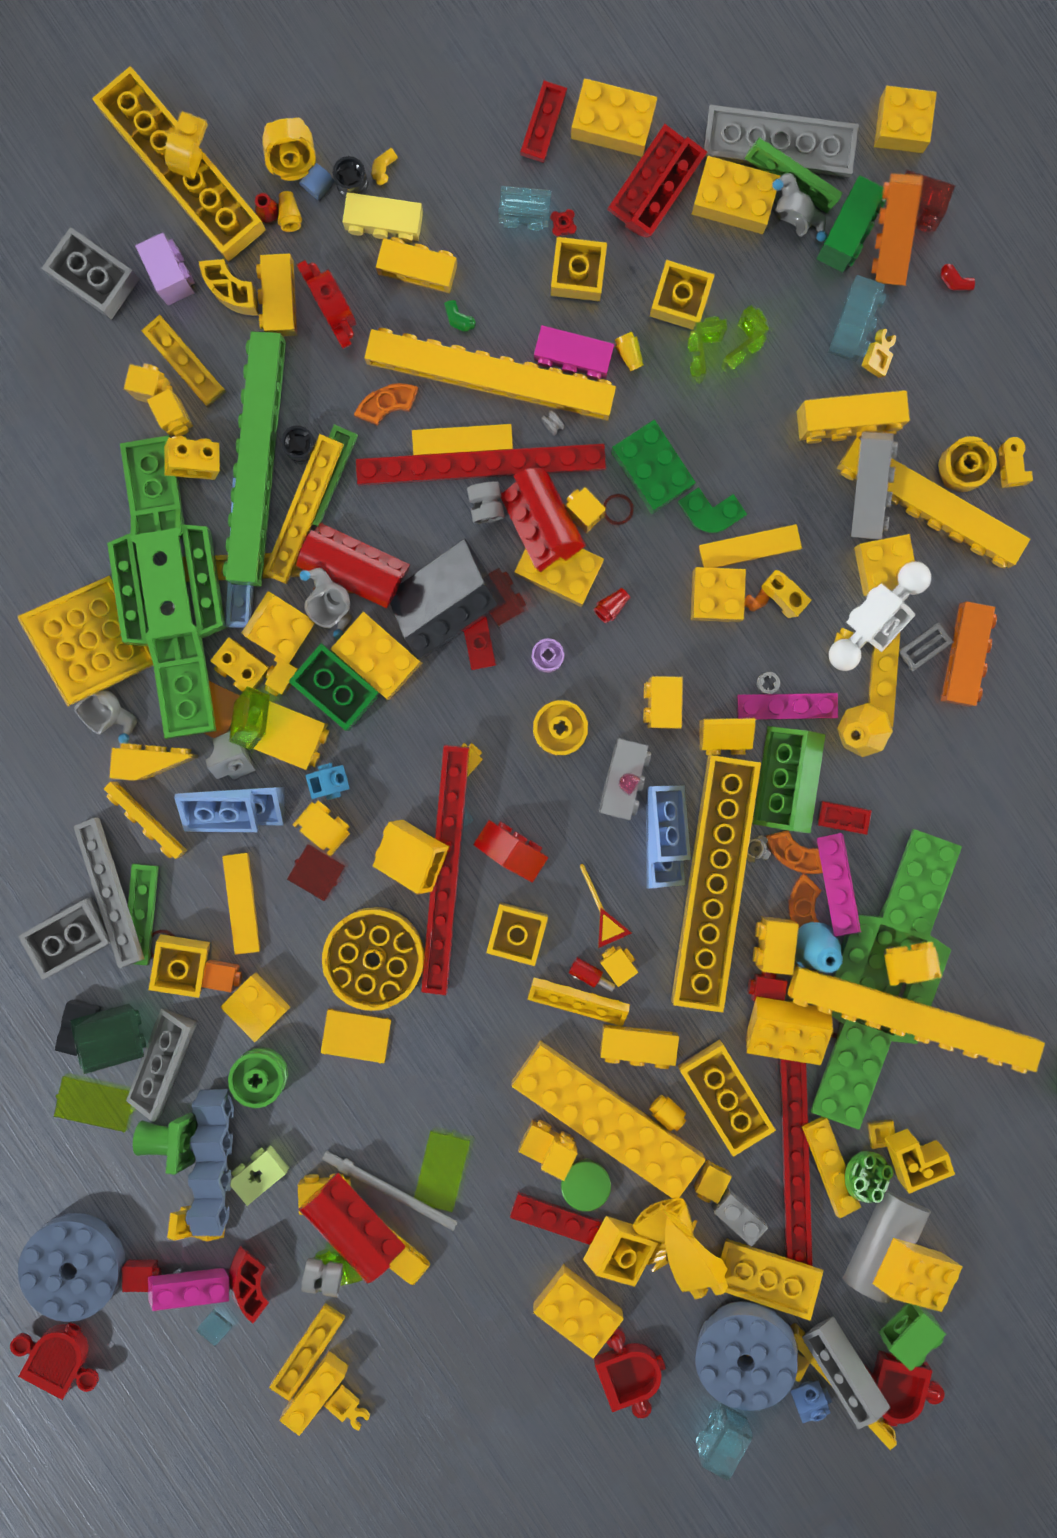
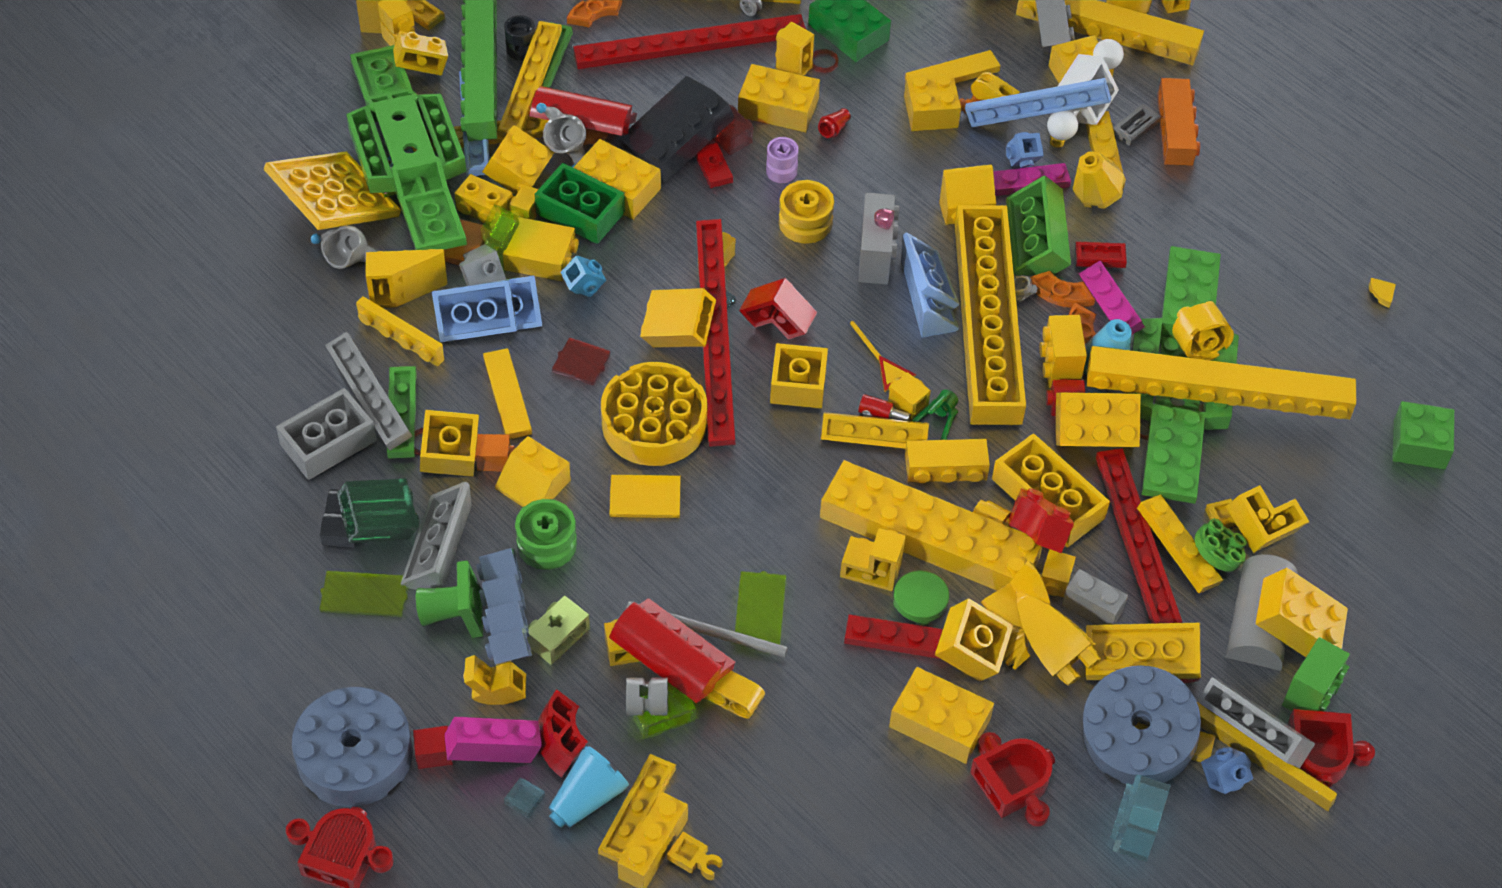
camera: 10 degrees left, 35 degrees down
yellow brick [292,801,350,856] -> none
yellow tile [412,424,513,455] -> none
light grey wheel [467,482,505,524] -> none
red brick [501,468,586,572] -> none
yellow brick [643,676,682,729] -> none
green plate [677,487,747,533] -> none
light grey bush [757,672,780,694] -> none
none -> medium azure cone [549,746,629,828]
none -> green plant [911,389,959,440]
none -> light blue tile [965,78,1111,127]
none -> medium blue brick [1006,132,1044,168]
none -> red brick [1009,488,1074,554]

